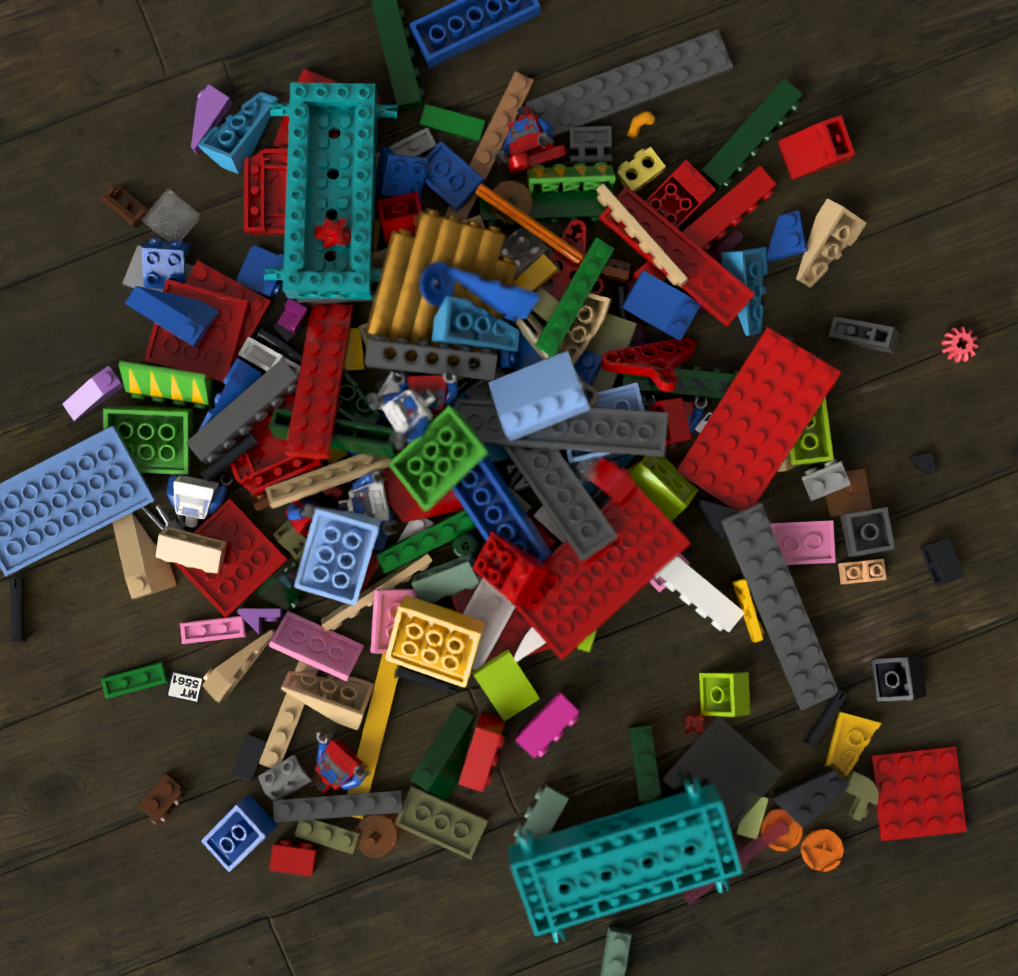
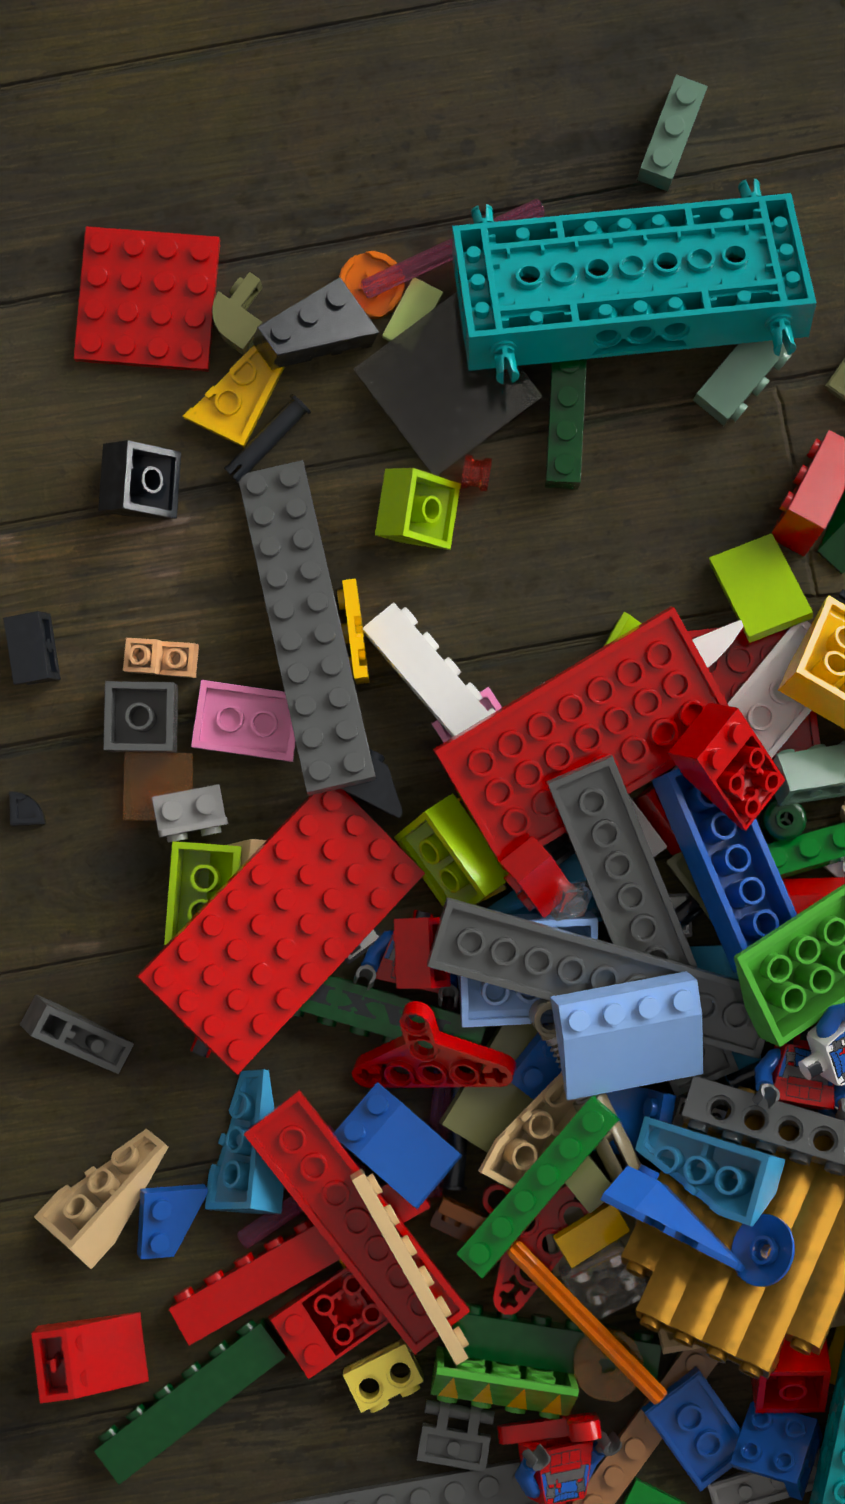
camera: 165 degrees left, 0 degrees up
dark pink brick [515,691,579,758] -> none
light orange arm [627,111,655,138] -> none
orange tile [801,828,844,872] -> none

